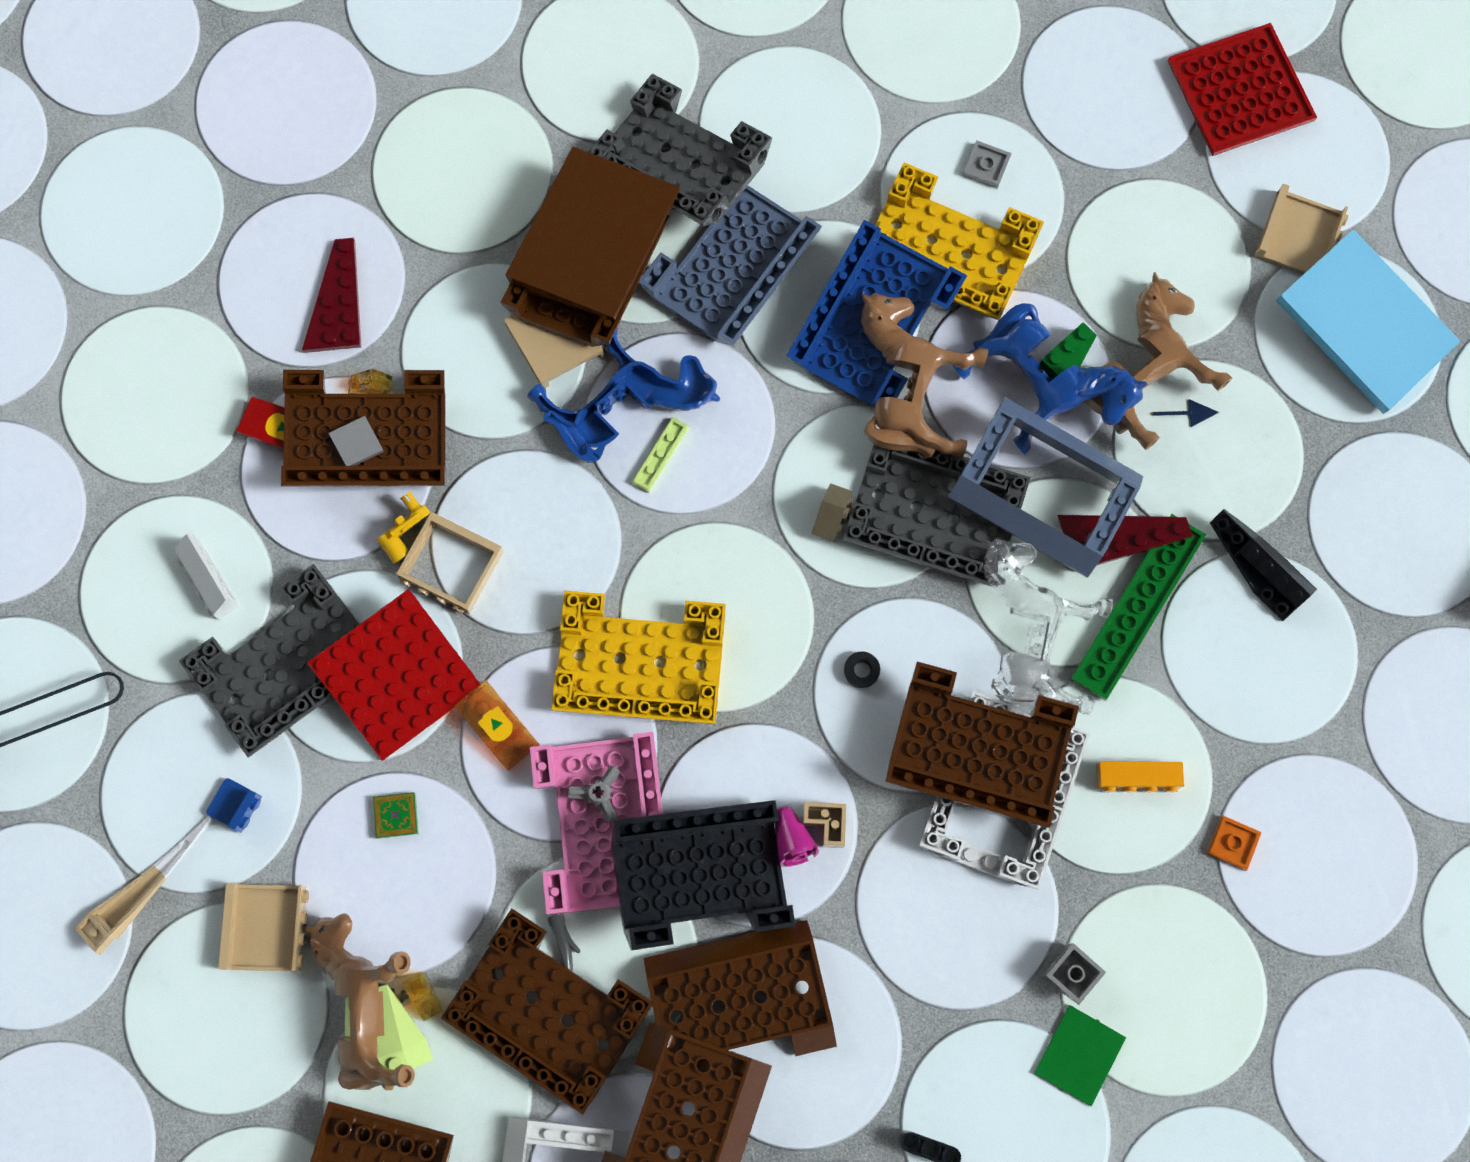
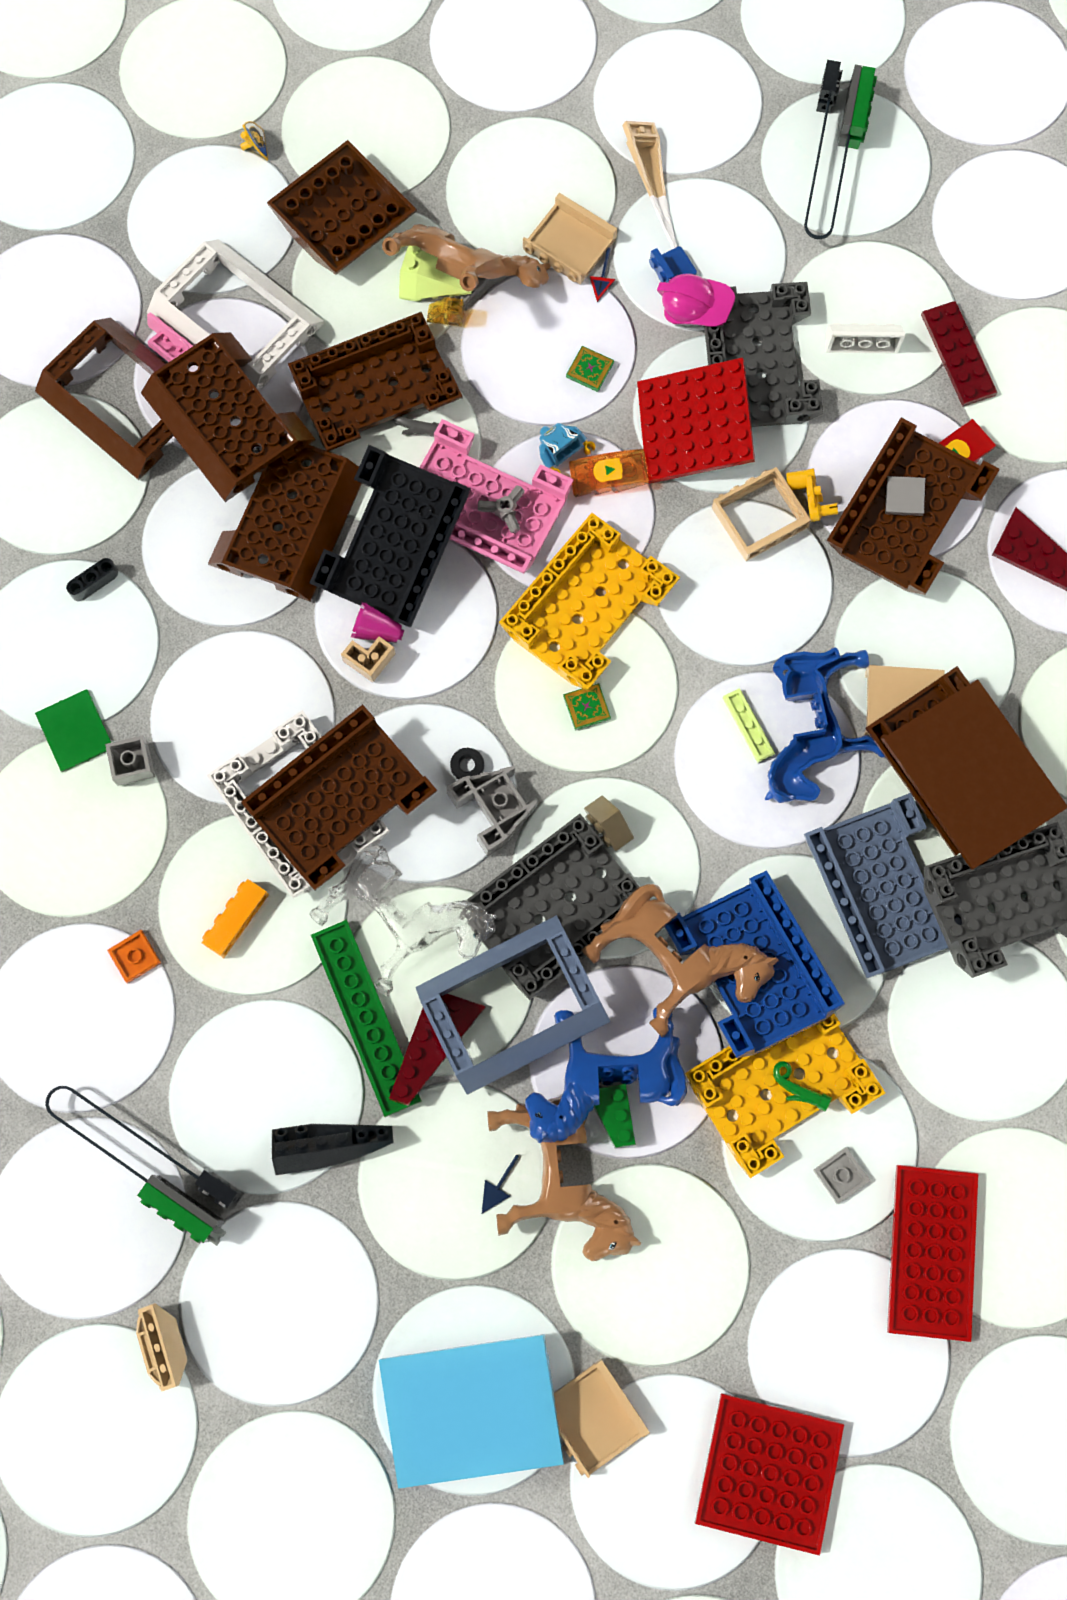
camera: 125 degrees right, 0 degrees up
clear yellow slope [348,368,392,394] -> none
none -> piece [45,1086,244,1246]
none -> light grey wedge [447,766,537,856]
none -> dark azure torso [539,423,596,473]
none -> tile [563,683,611,731]
none -> piece [590,248,615,302]
none -> dark pink piece [657,274,735,327]
none -> green plant [773,1061,832,1112]
none -> red plate [887,1165,978,1342]
none -> dark red plate [921,301,998,407]

